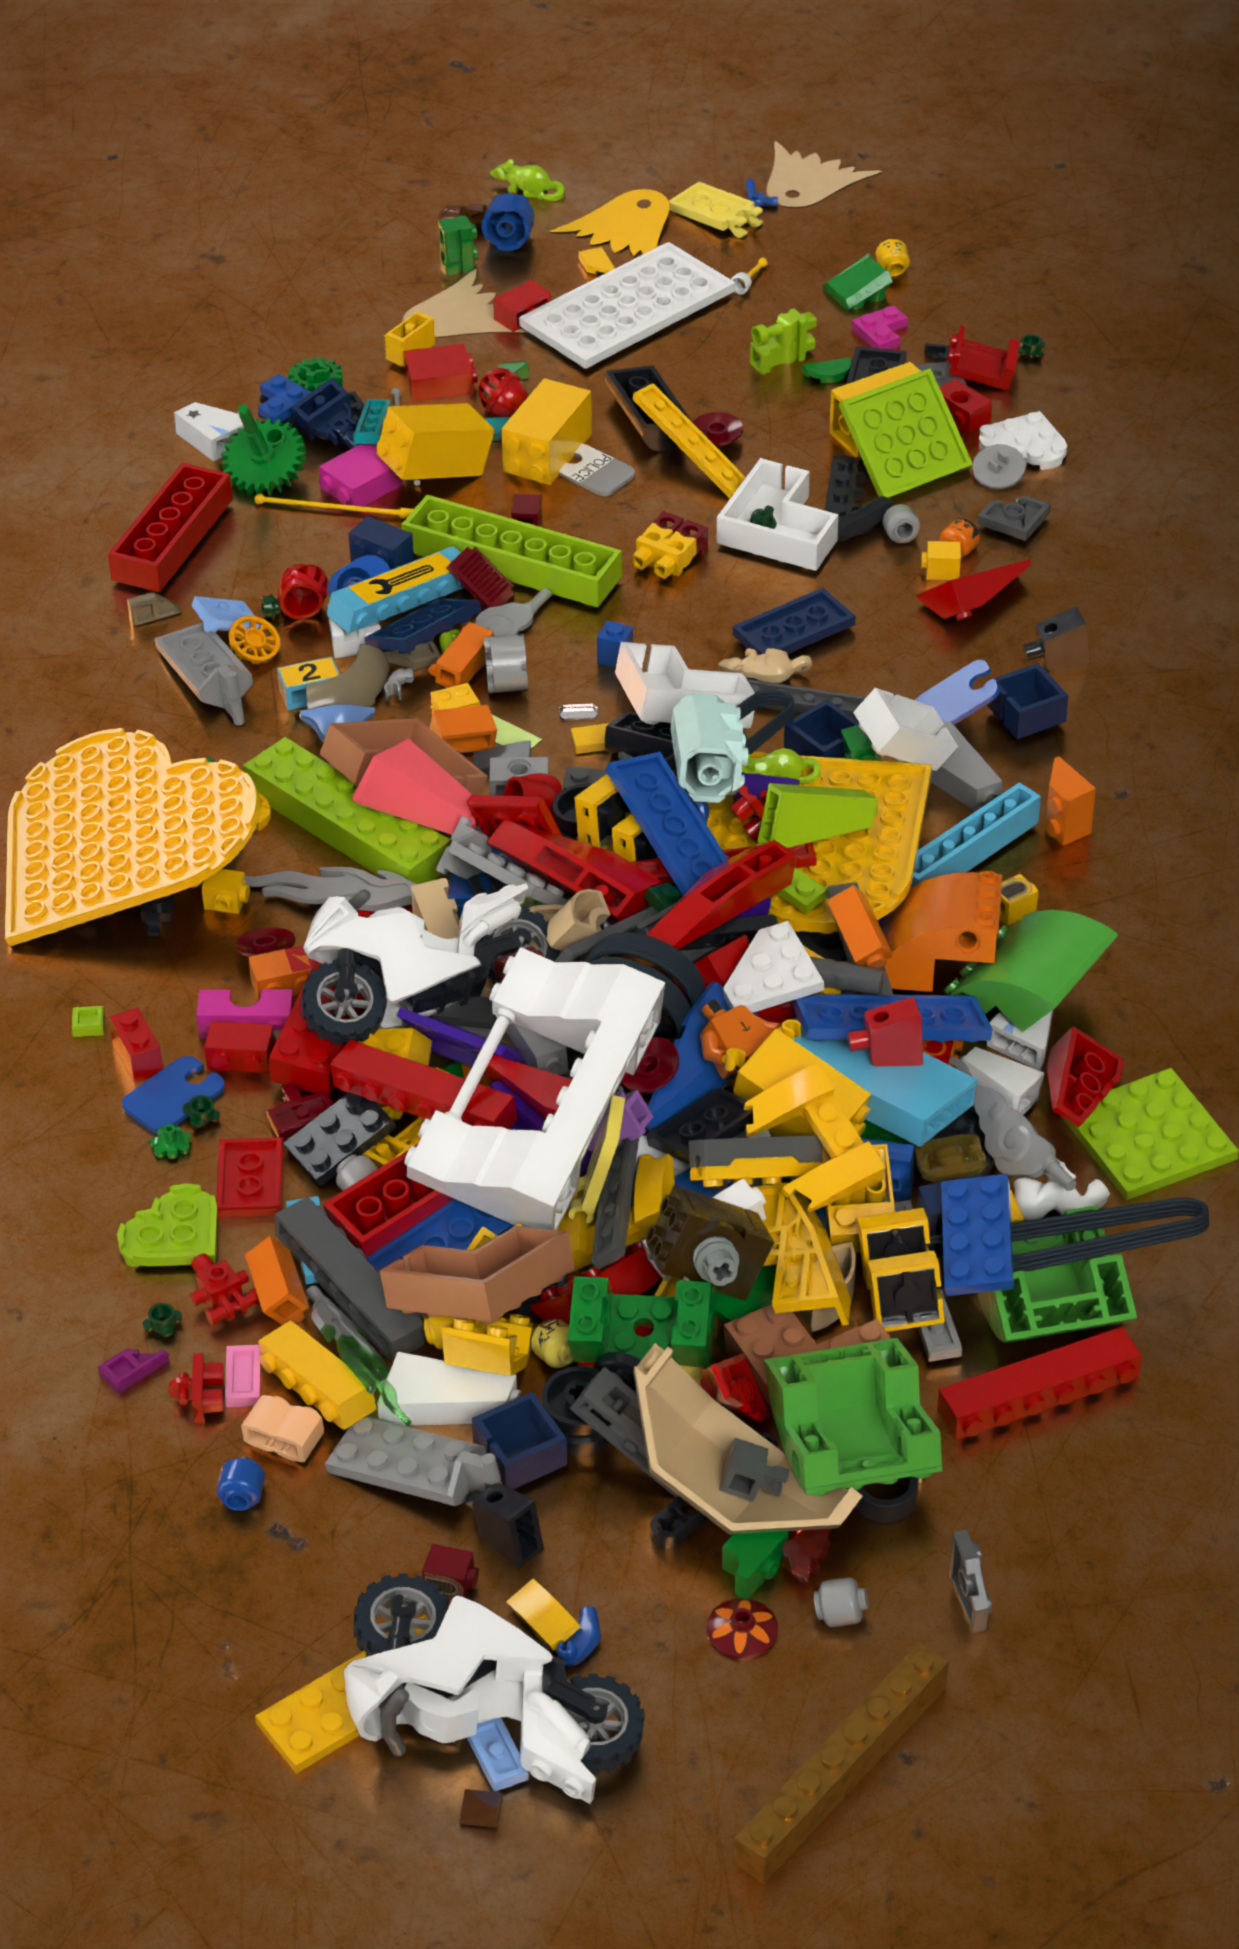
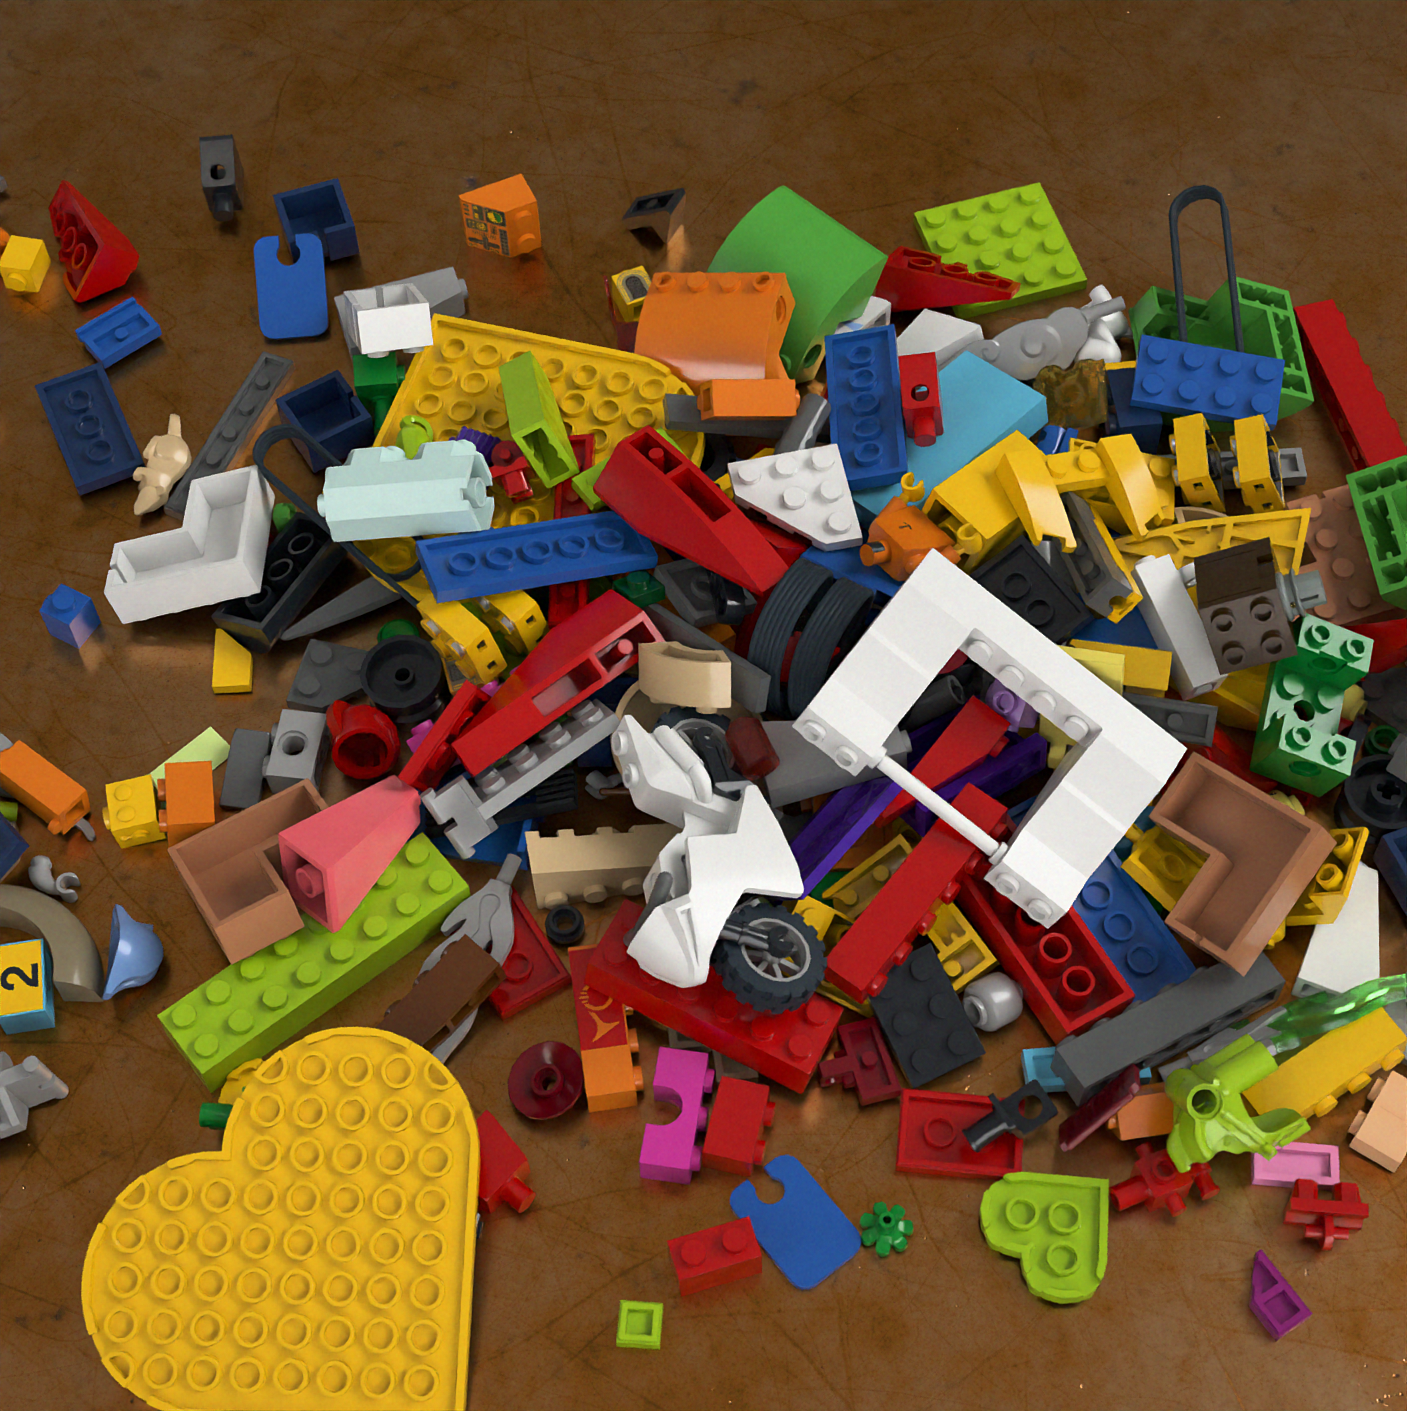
camera: 80 degrees left, 15 degrees up
dark green plate [143,1303,182,1337] -> none
dark green plate [183,1095,220,1127] -> none
light grey brick [484,634,528,693] -> none
clear smoke piece [559,704,598,721] -> none
medium azure brick [911,782,1041,887] -> none
none -> blue plate [75,296,162,369]
none -> reddish brown slope [376,934,507,1053]
none -> red torso [476,1109,536,1214]
none -> slope [621,188,686,244]
none -> black bracket [962,1080,1058,1153]
none -> dark red window [1059,1063,1141,1152]
none -> lime helmet [1165,1033,1311,1173]

